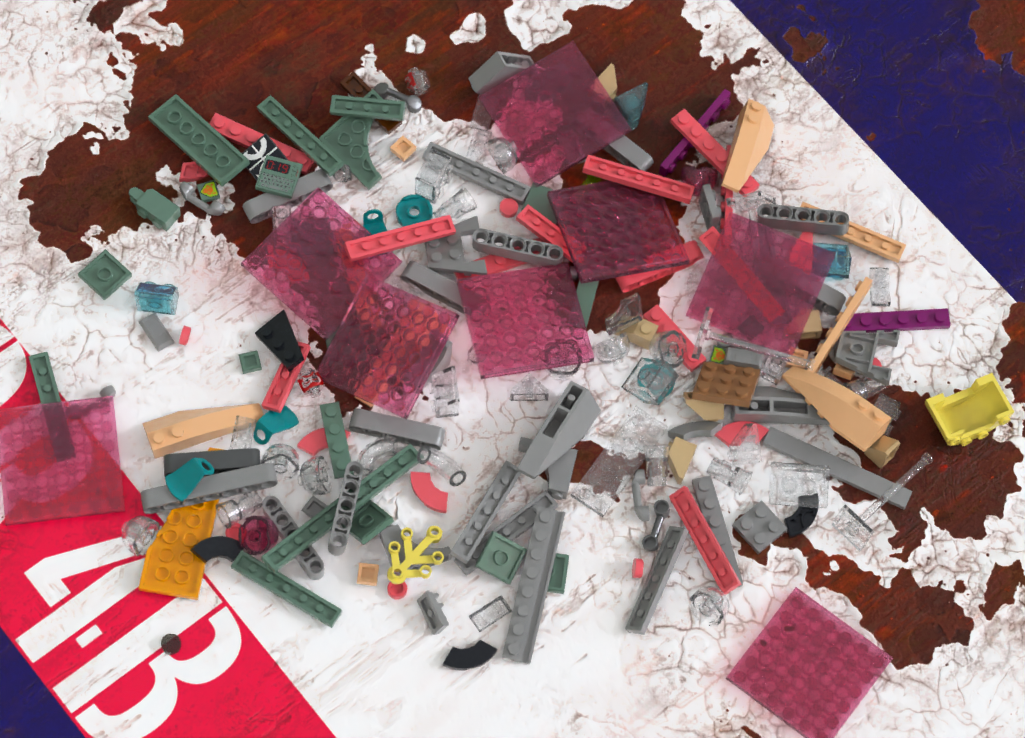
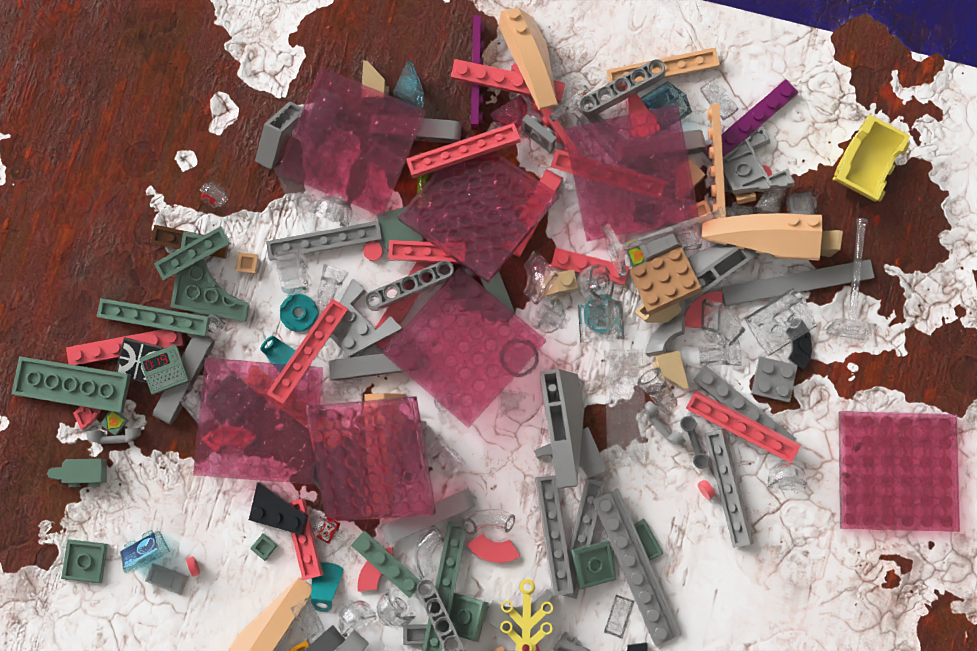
camera: 30 degrees left, 15 degrees up
flat silver bar [374,82,422,113] -> none

